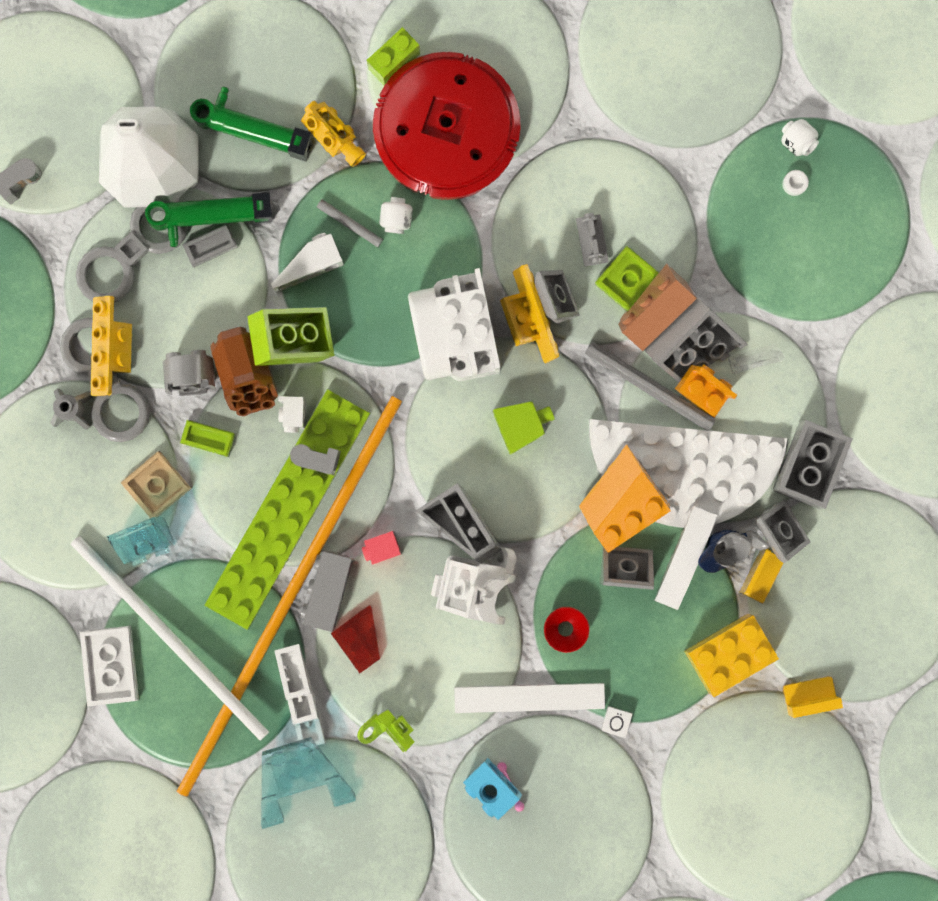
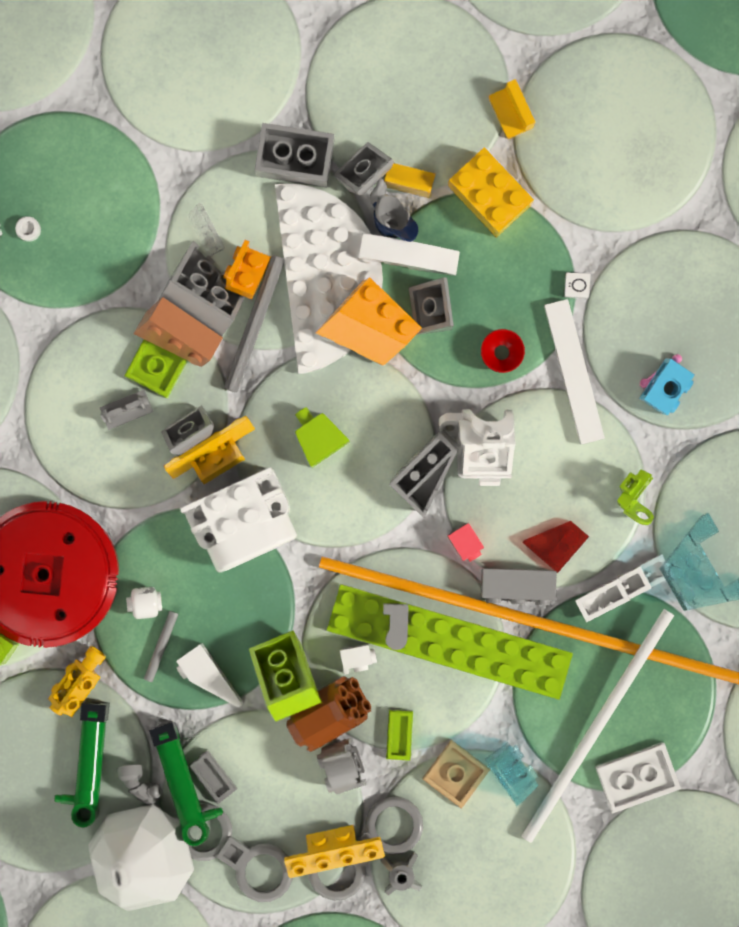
camera: 105 degrees left, 0 degrees up
none -> light grey arm [117,765,162,804]

